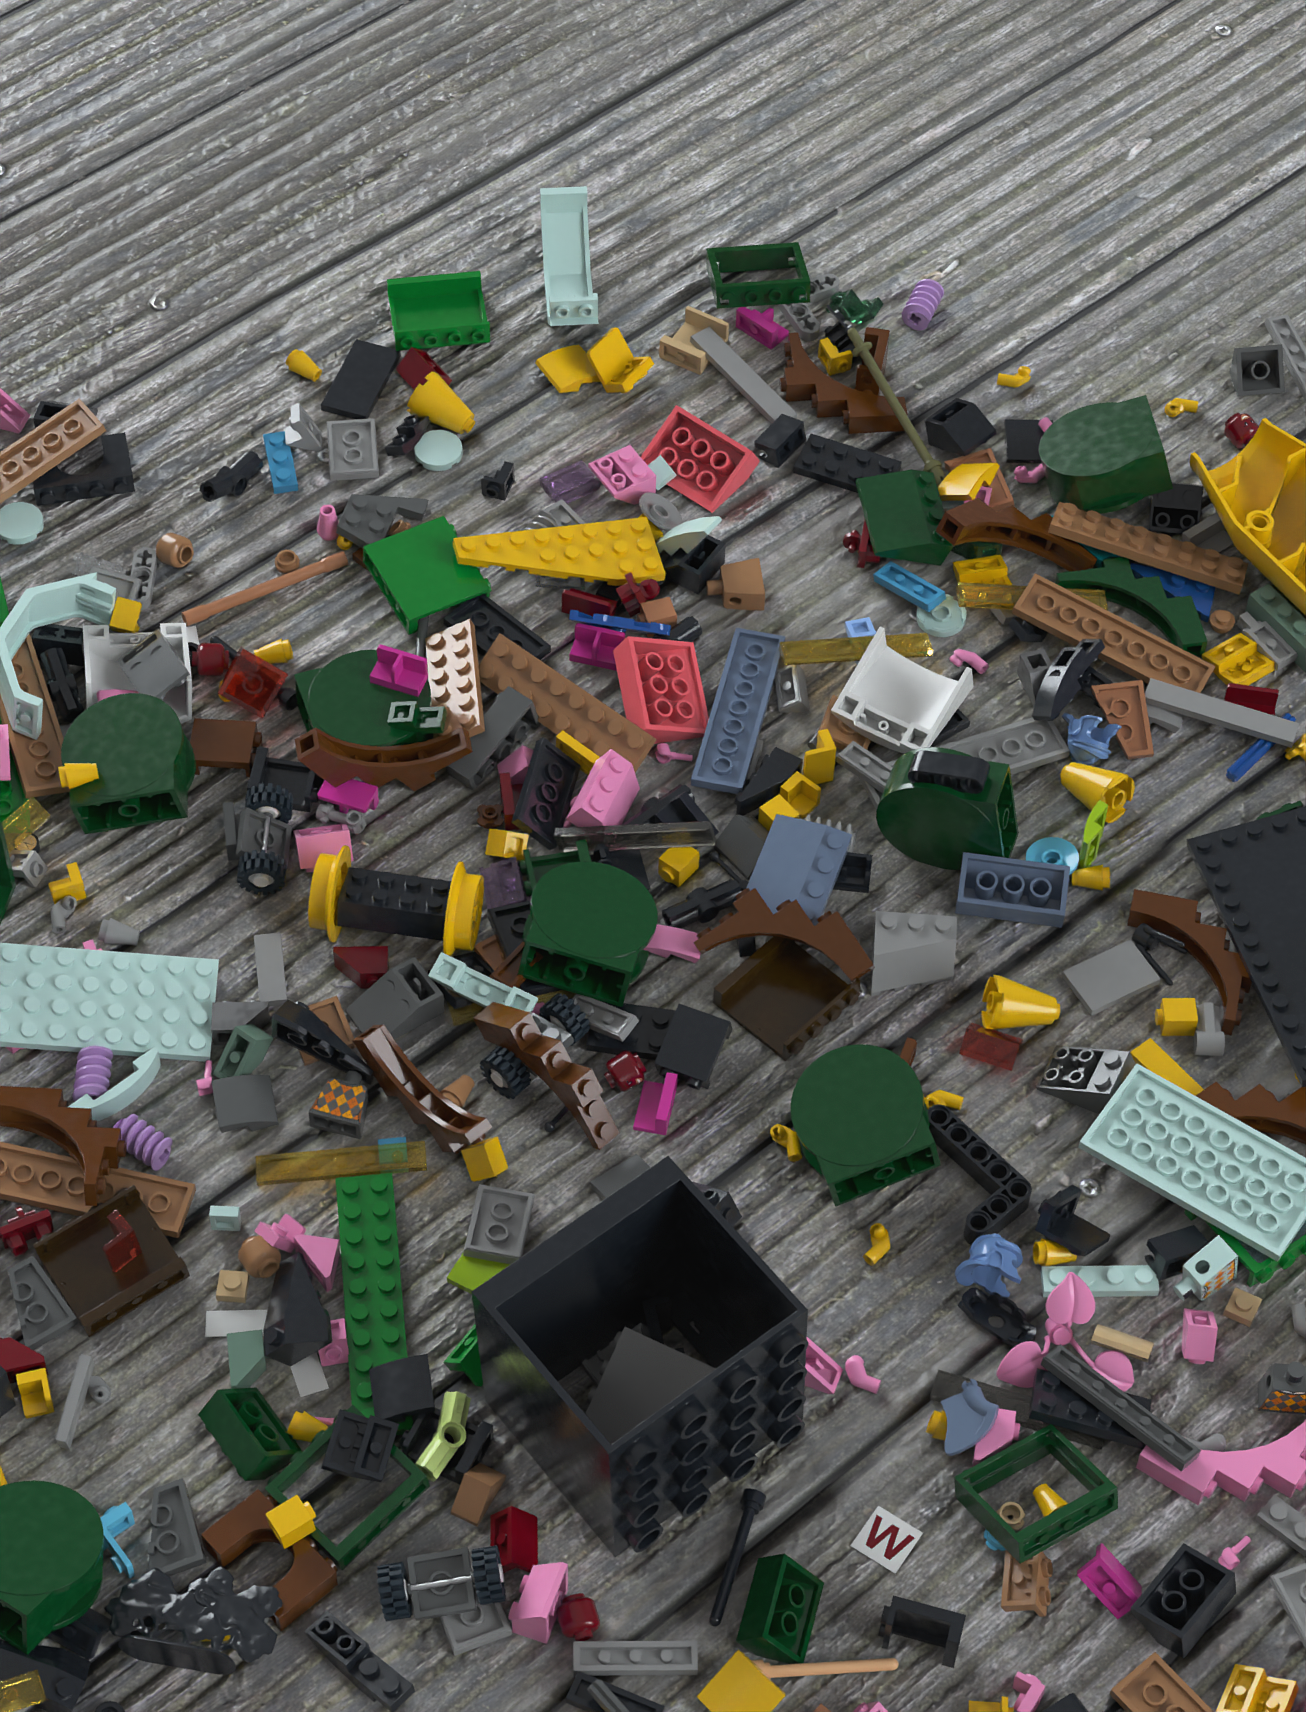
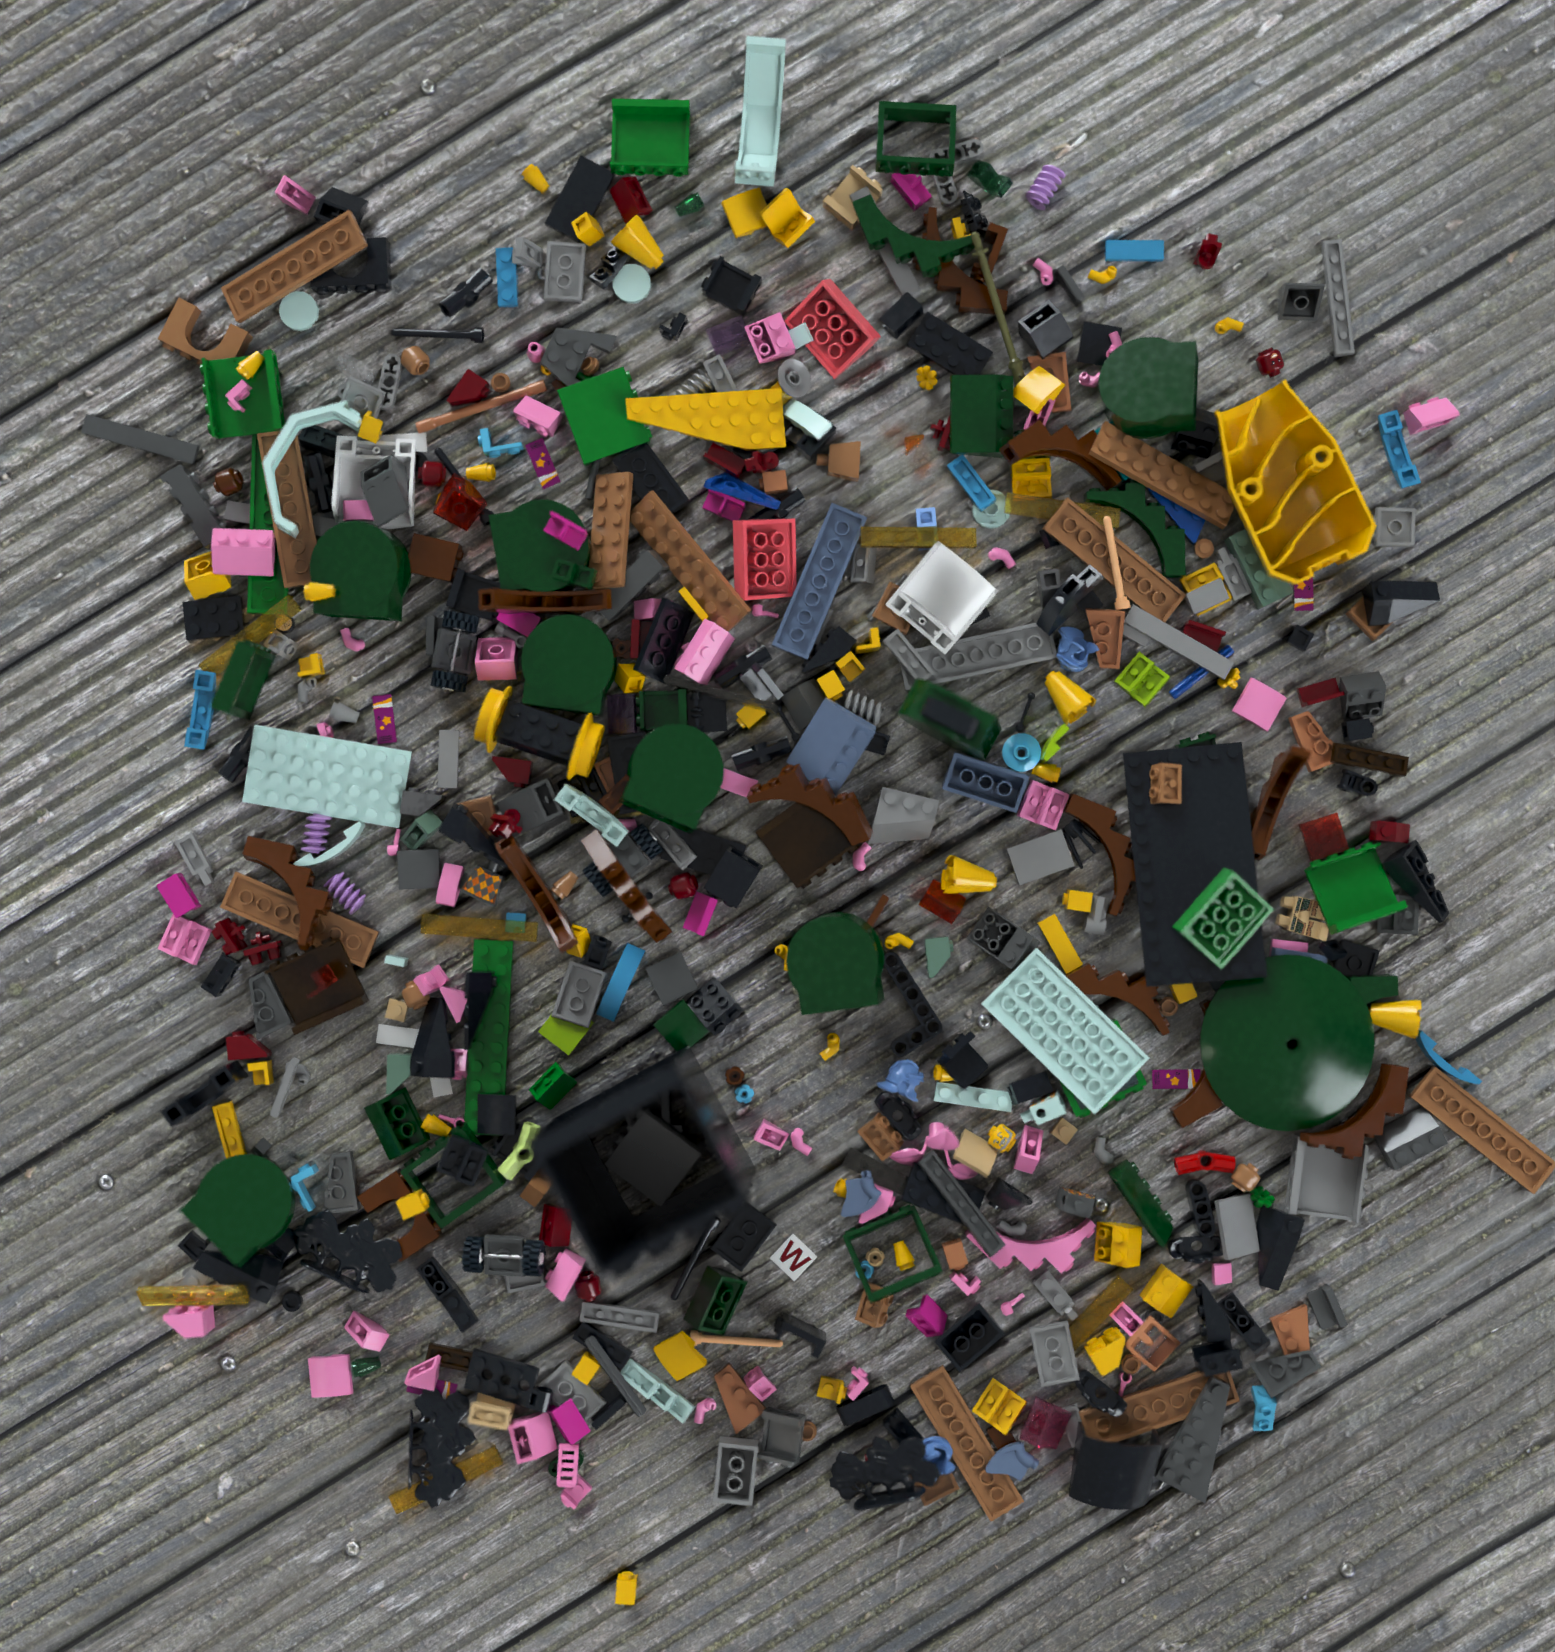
camera: 10 degrees right, 35 degrees up
none -> bright pink arm [340,628,365,652]
none -> magenta sticker [372,694,397,744]
none -> black piece [391,327,484,343]
none -> bright pink slope [436,863,465,907]
none -> dark red slope [446,369,490,407]
none -> black wedge [464,970,498,1050]
none -> medium azure bracket [478,428,524,458]
none -> dark red hips [488,809,523,839]
none -> bright pink slope [513,396,563,437]
none -> dark green brick [521,615,617,717]
none -> magenta sticker [525,438,561,489]
none -> yellow panel [571,212,605,247]
none -> black bracket [584,935,612,970]
none -> dark azure slope [596,943,645,1022]
none -> clear green cone [675,192,705,217]
none -> black panel [701,256,762,317]
none -> black tile [710,1202,777,1272]
none -> dark green arch [852,194,975,278]
none -> bright pink arm [853,842,872,871]
none -> medium nougat bracket [857,1112,904,1161]
none -> clear orange slope [903,434,924,456]
none -> yellow plant [916,365,938,391]
none -> sand green slope [924,936,953,978]
none -> nougat brick [941,1238,968,1271]
none -> bright pink bracket [949,1271,981,1296]
none -> black wedge [986,1177,1033,1210]
none -> yellow head [987,1124,1017,1153]
none -> black hinge [1016,692,1035,731]
none -> bright pink slope [1016,780,1069,831]
none -> bright pink arm [1033,258,1053,286]
none -> dark grey tile [1055,265,1085,306]
none -> light nougat piece [1103,516,1131,610]
none -> dark azure tile [1105,240,1164,262]
none -> lime slope [1114,652,1170,708]
none -> medium nougat bracket [1149,763,1182,804]
none -> light grey slope [1185,578,1229,615]
none -> dark red hips [1193,233,1222,269]

